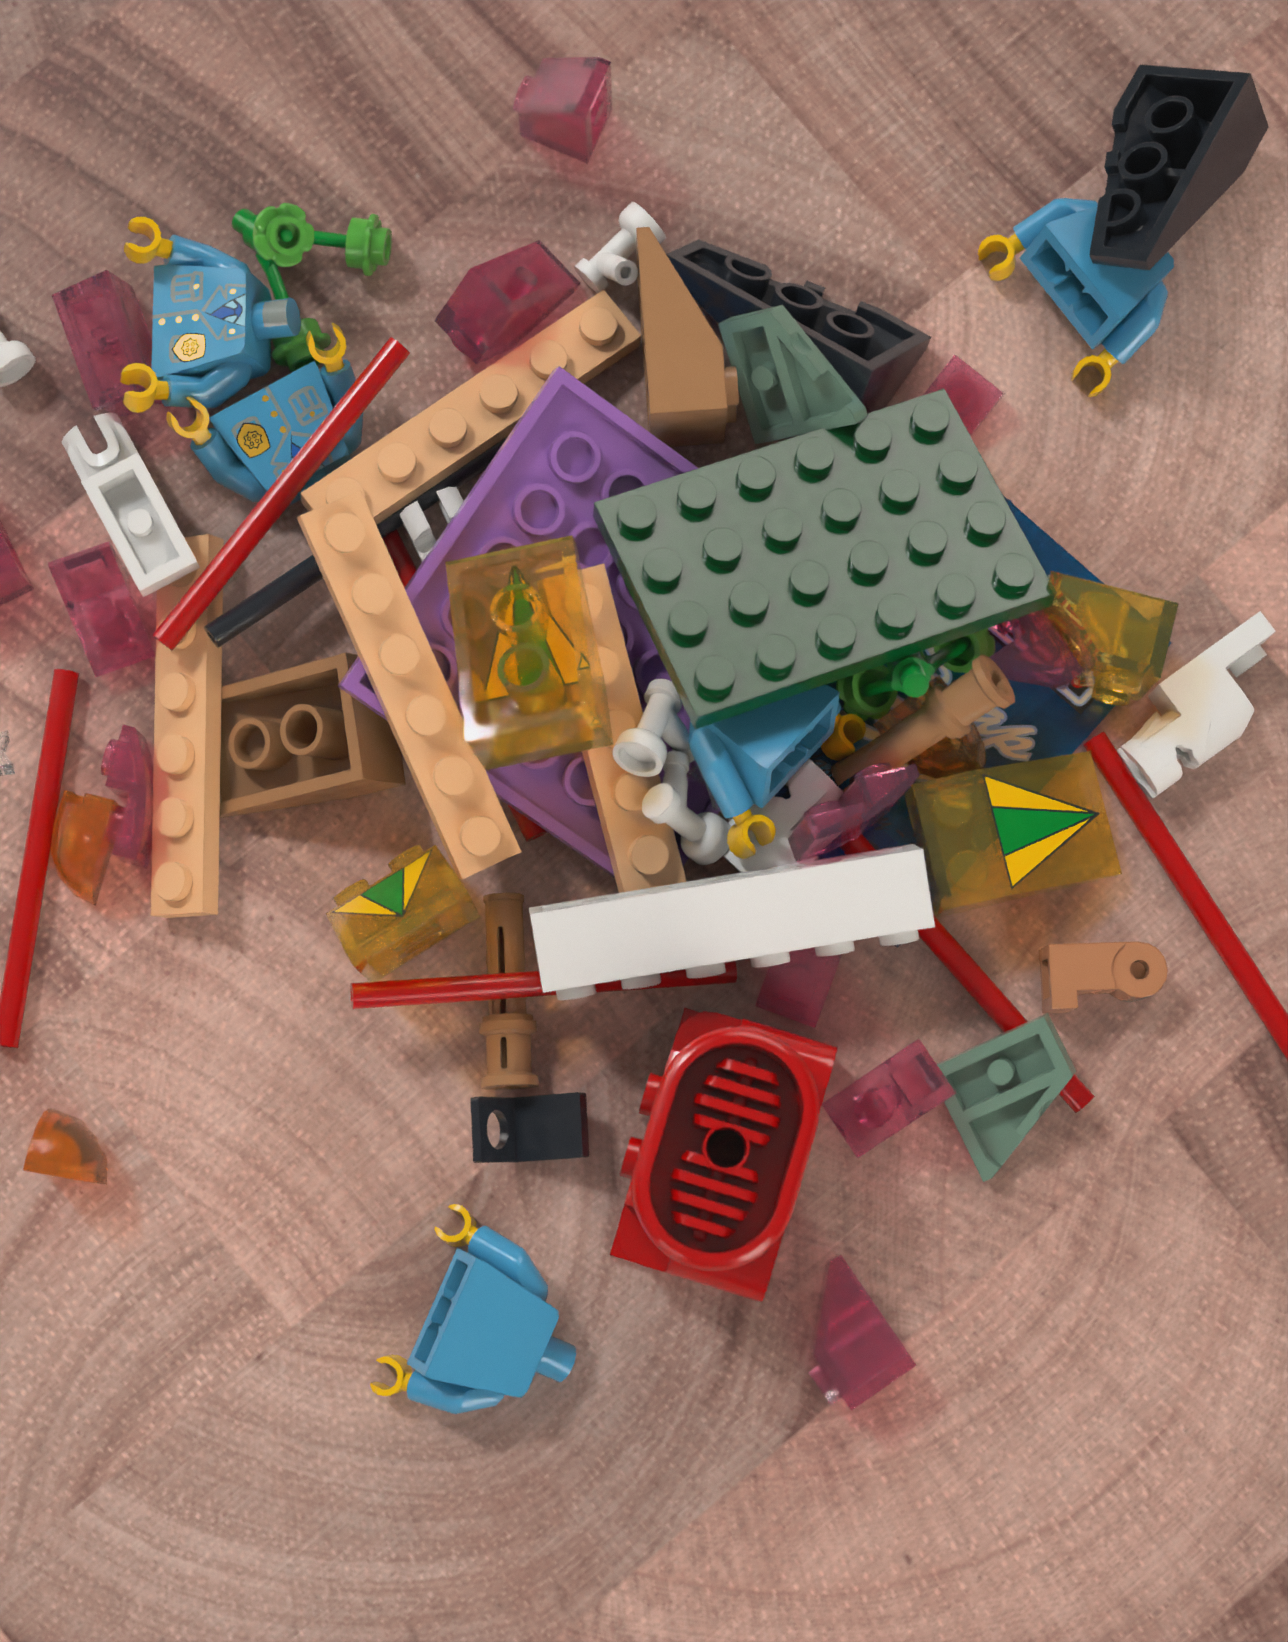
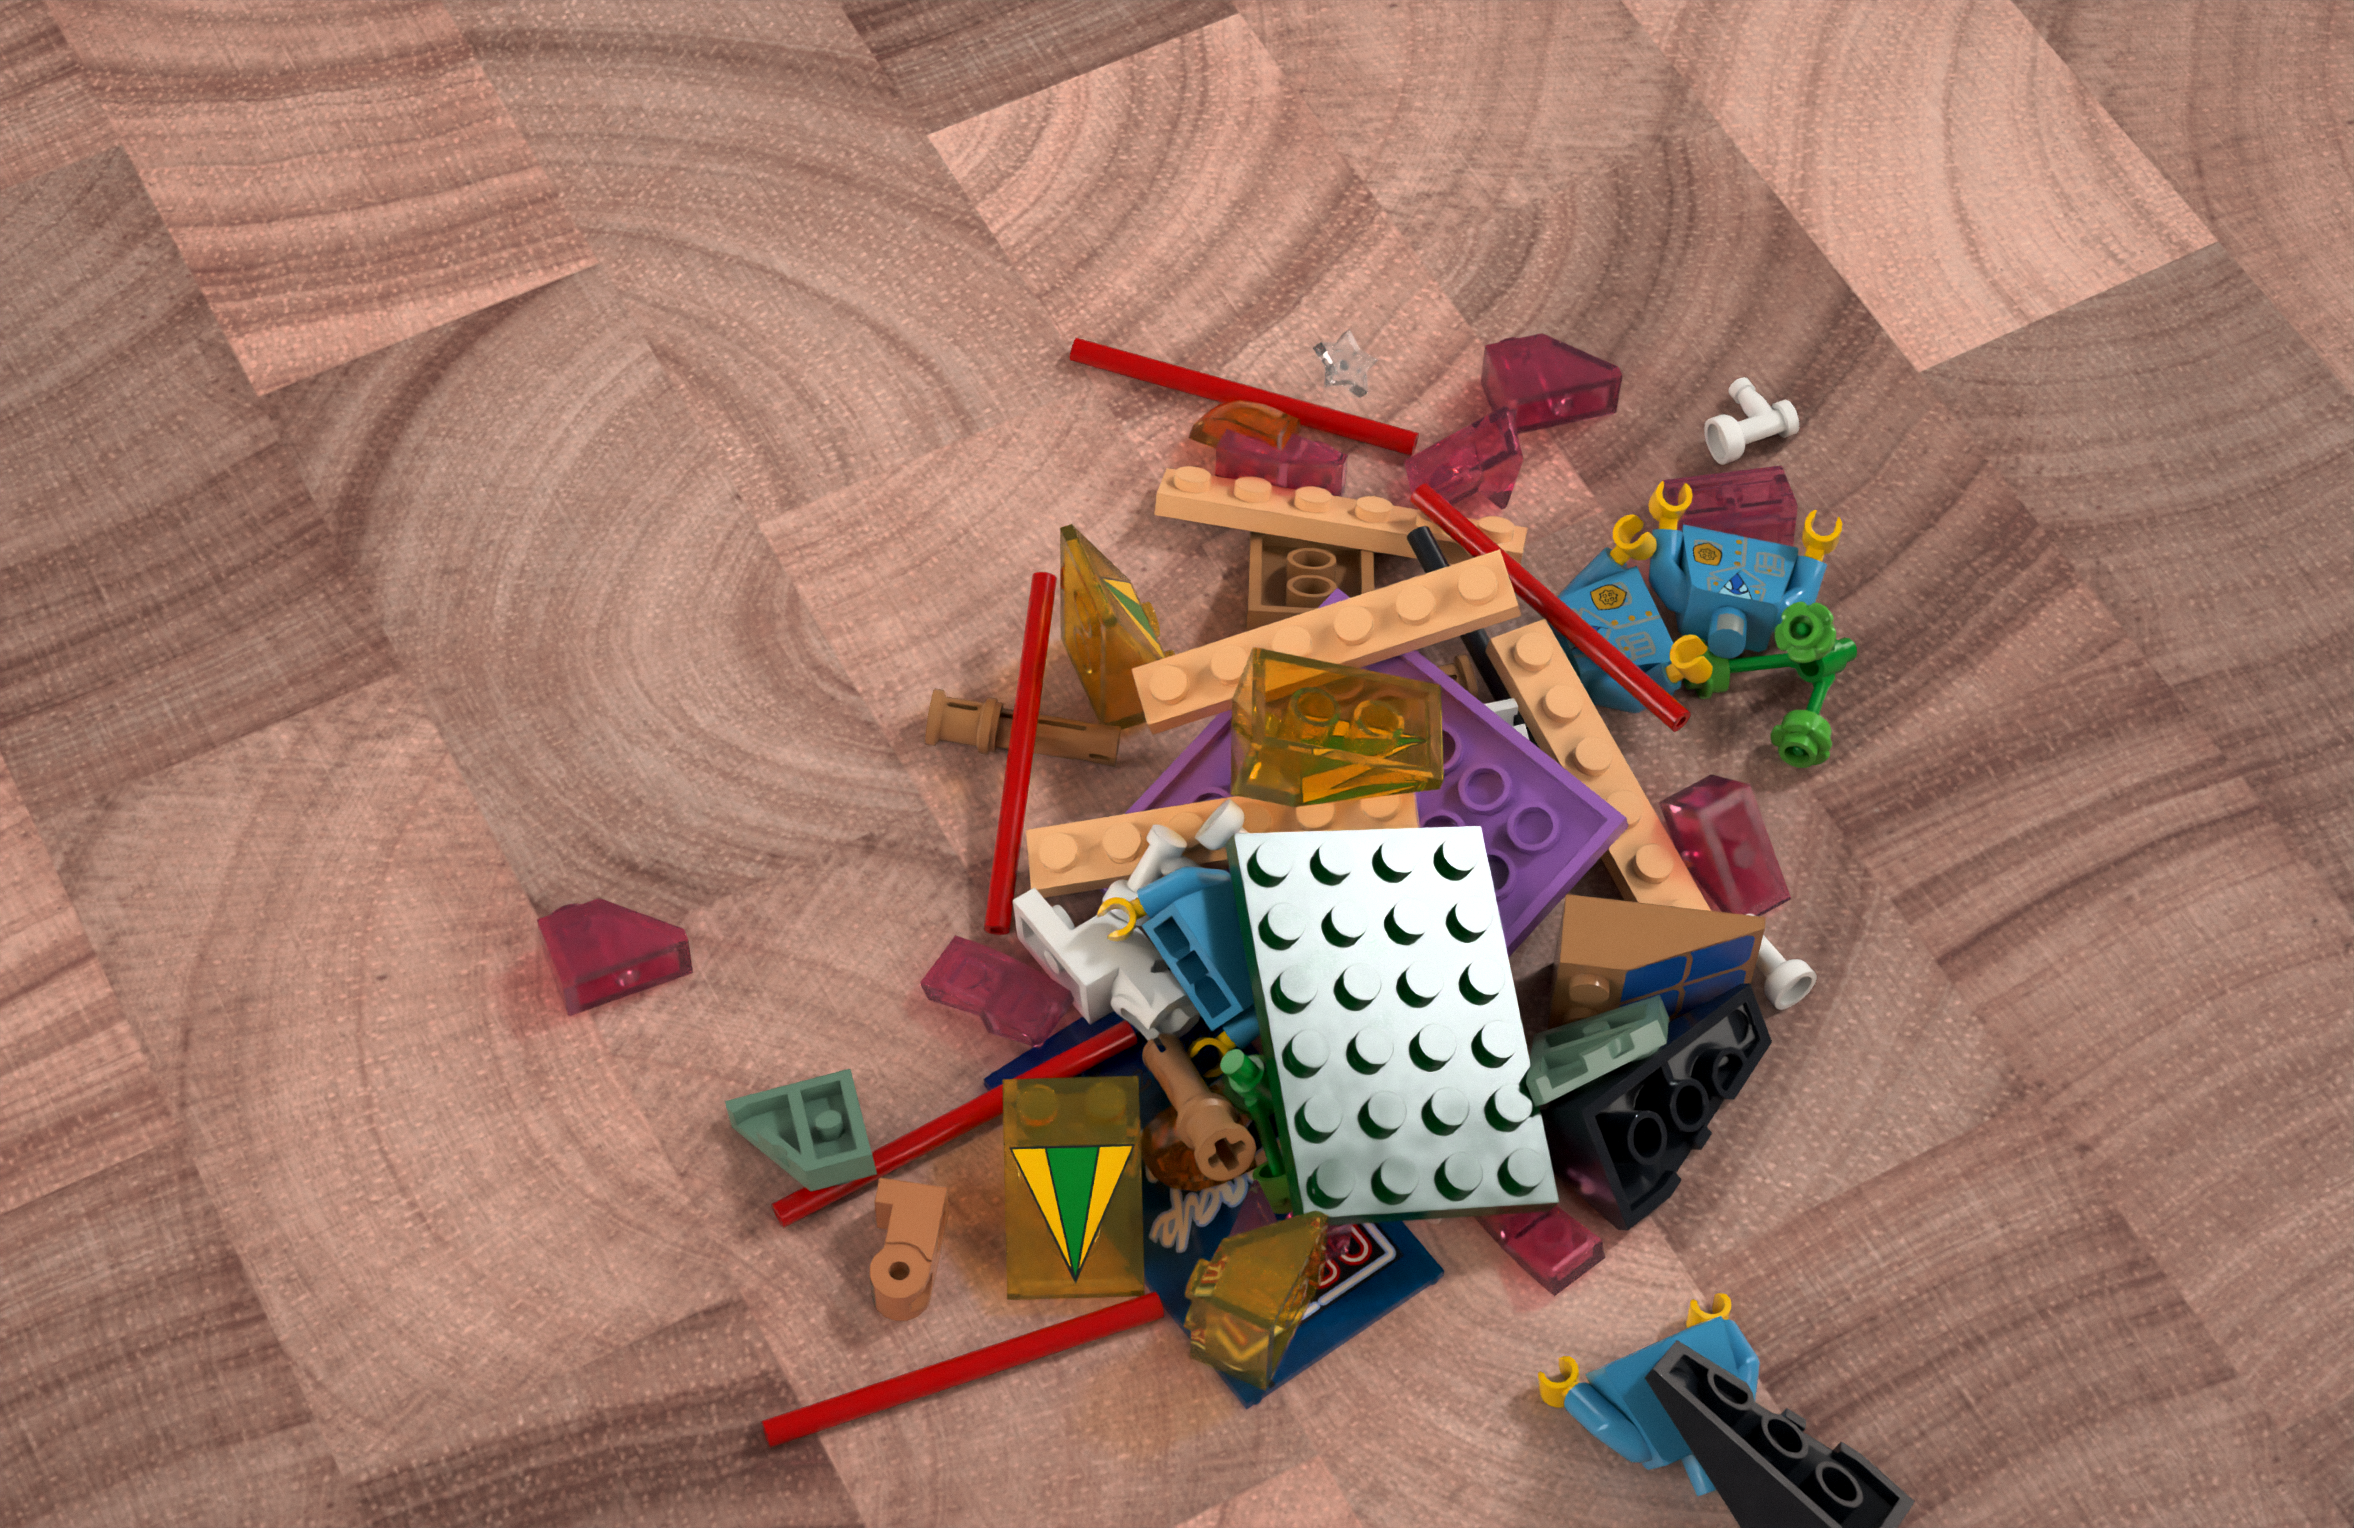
camera: 100 degrees right, 25 degrees down
clear orange brick [23,1108,107,1185] -> none
white plate [62,413,200,597] -> none
dark azure torso [370,1204,576,1414] -> none
black bracket [470,1092,589,1163] -> none
clear pink slope [513,57,612,164] -> none
white brick [529,844,935,1000] -> none
red brick [610,1008,838,1303] -> none
clear pink slope [788,763,920,862] -> none
clear pink slope [822,1038,956,1158] -> none
white plate [1117,611,1276,798] -> none

